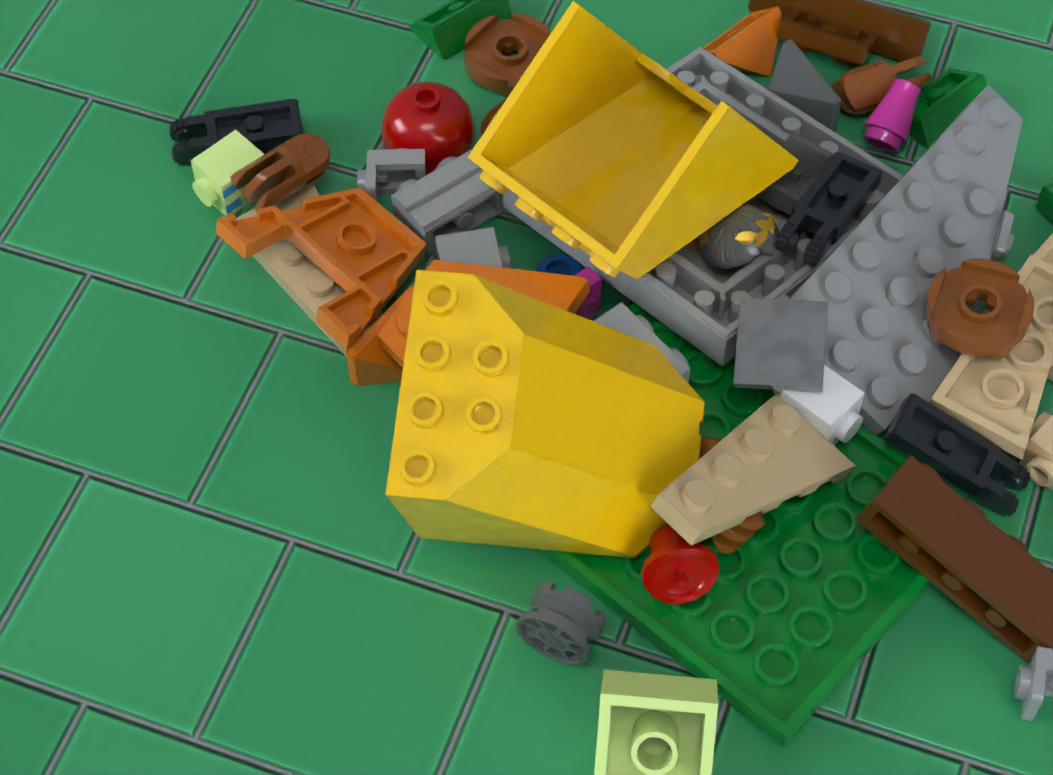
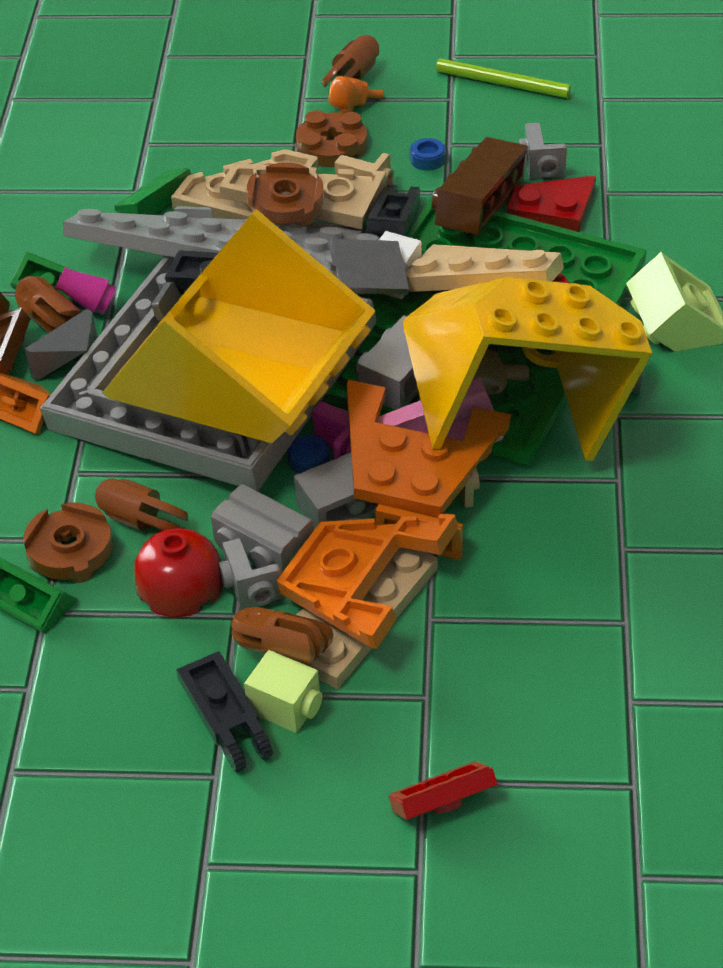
camera: 105 degrees left, 10 degrees down
none -> red plate [388,761,498,820]
none -> red wing [506,176,596,232]

